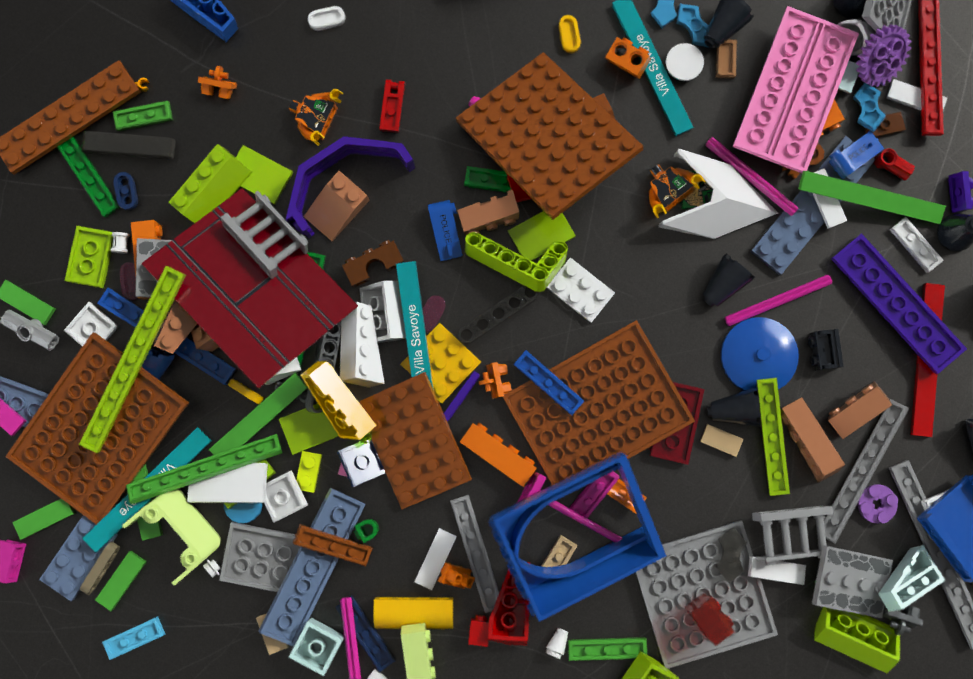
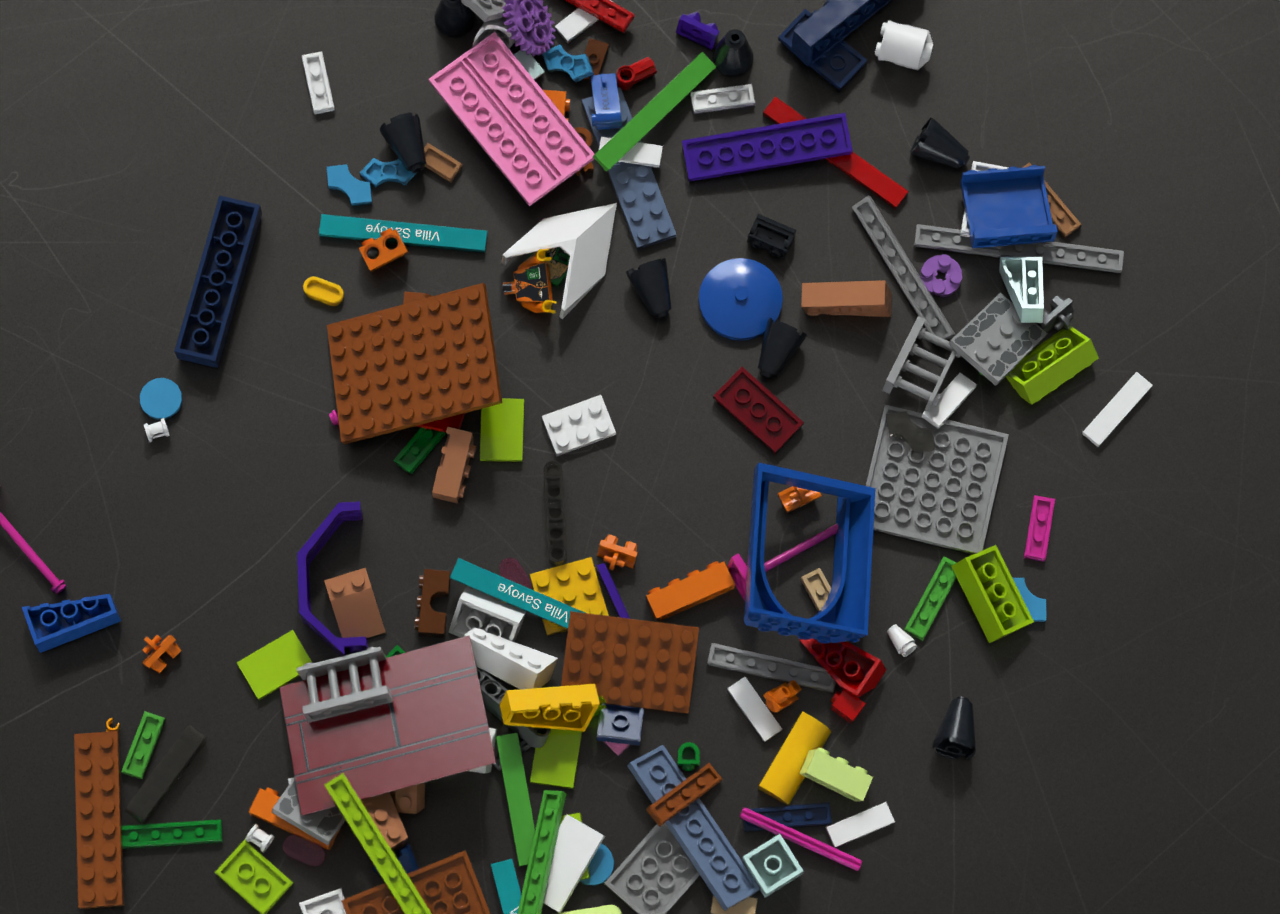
camera: 65 degrees left, 10 degrees down
blue plate [97,288,237,385] -> none
dark blue plate [113,172,138,210] -> none
lime slope [168,144,252,223] -> none
yellow tile [228,378,263,404] -> none
white tile [264,470,308,523] -> none
torso [289,89,343,146] -> none
neon yellow plate [296,451,322,493] -> none
white tile [308,6,345,31] -> none
red plate [379,79,405,133] -> none
blue door [428,200,463,261] -> none
lime beam [465,232,568,292] -> none
dark orange plate [503,320,695,485] -> none
blue tile [513,350,584,415] -> none
dark pink tile [569,471,620,518] -> none
white piece [666,43,704,81] -> none
clear red brick [685,593,735,647] -> none
tan tile [700,424,743,457] -> none
dark pink axle [706,137,798,216] -> none
dark pink axle [725,275,832,326] -> none
lime plate [756,378,790,496] -> none
nougat wedge [828,381,892,439] -> none

